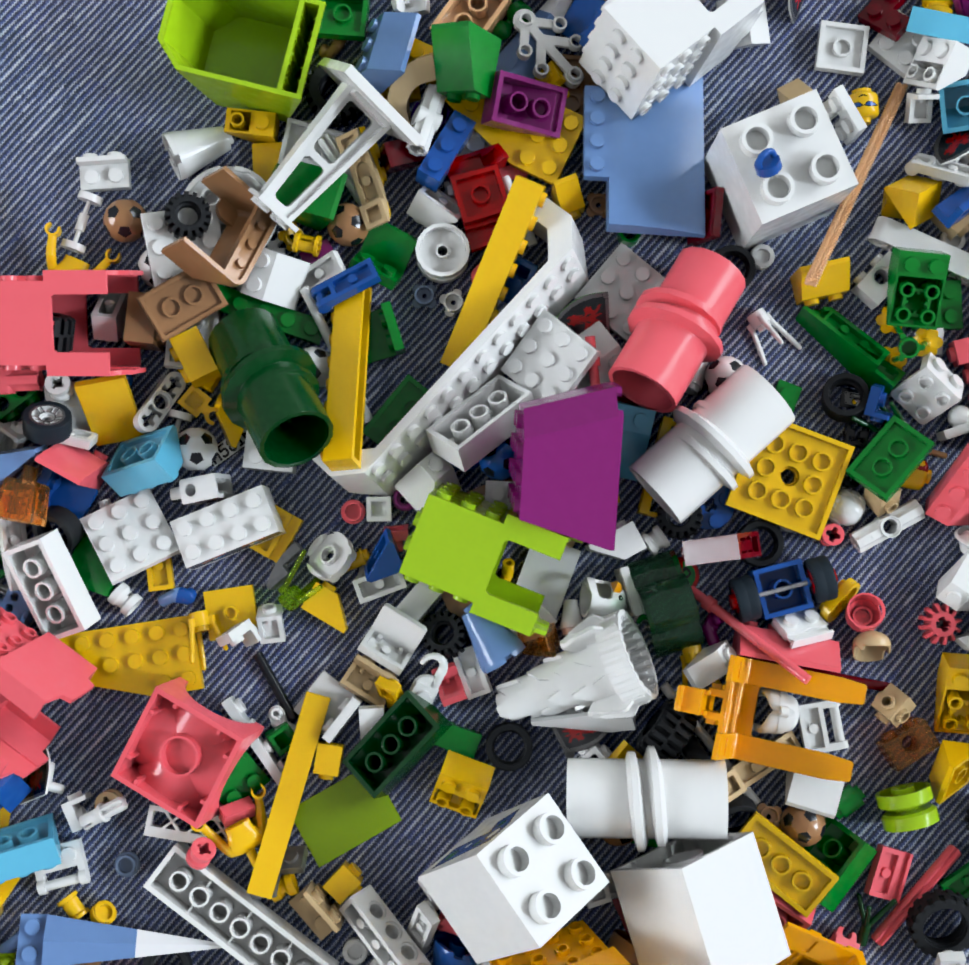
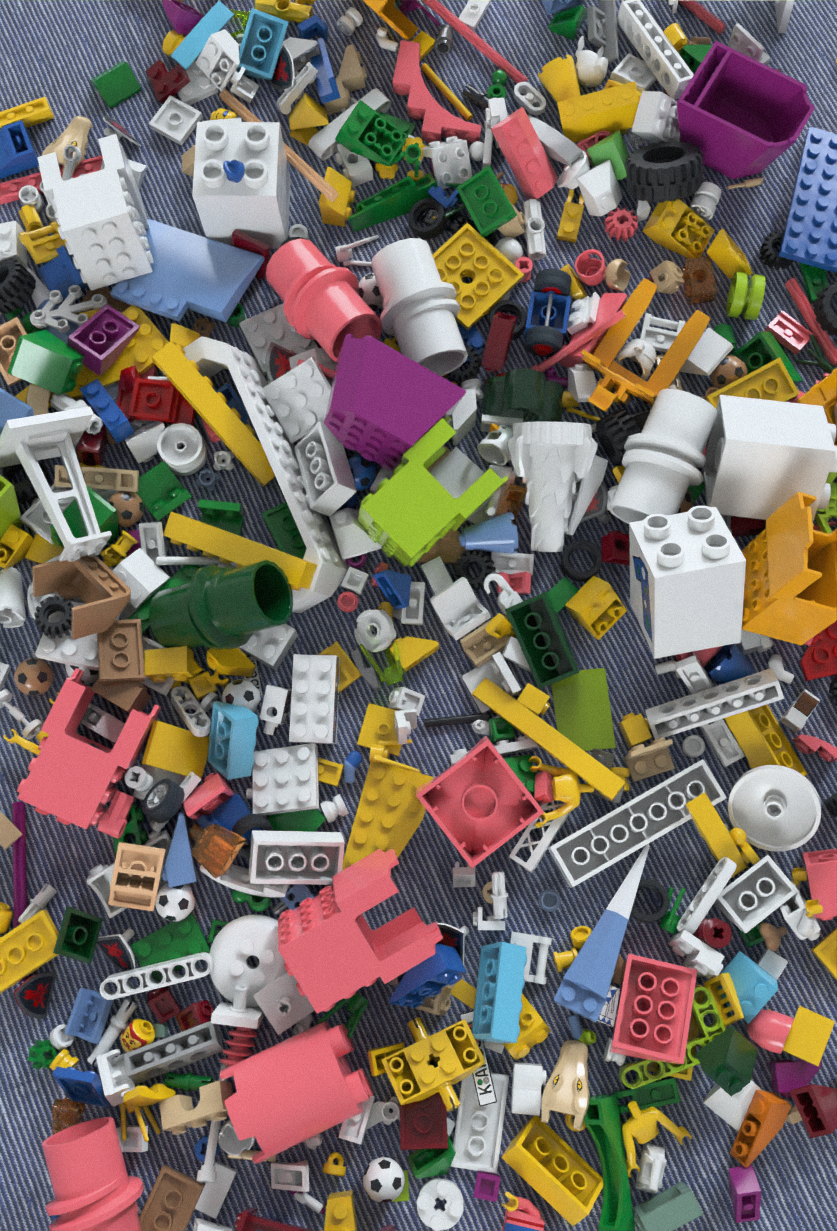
camera: 60 degrees left, 10 degrees down
coral wheel [186,837,216,870] -> none
blue plate [310,257,381,314] -> none
none -> white tile [453,862,475,888]
none -> yellow hinge [557,189,584,243]
none -> dark red brick [601,530,630,566]

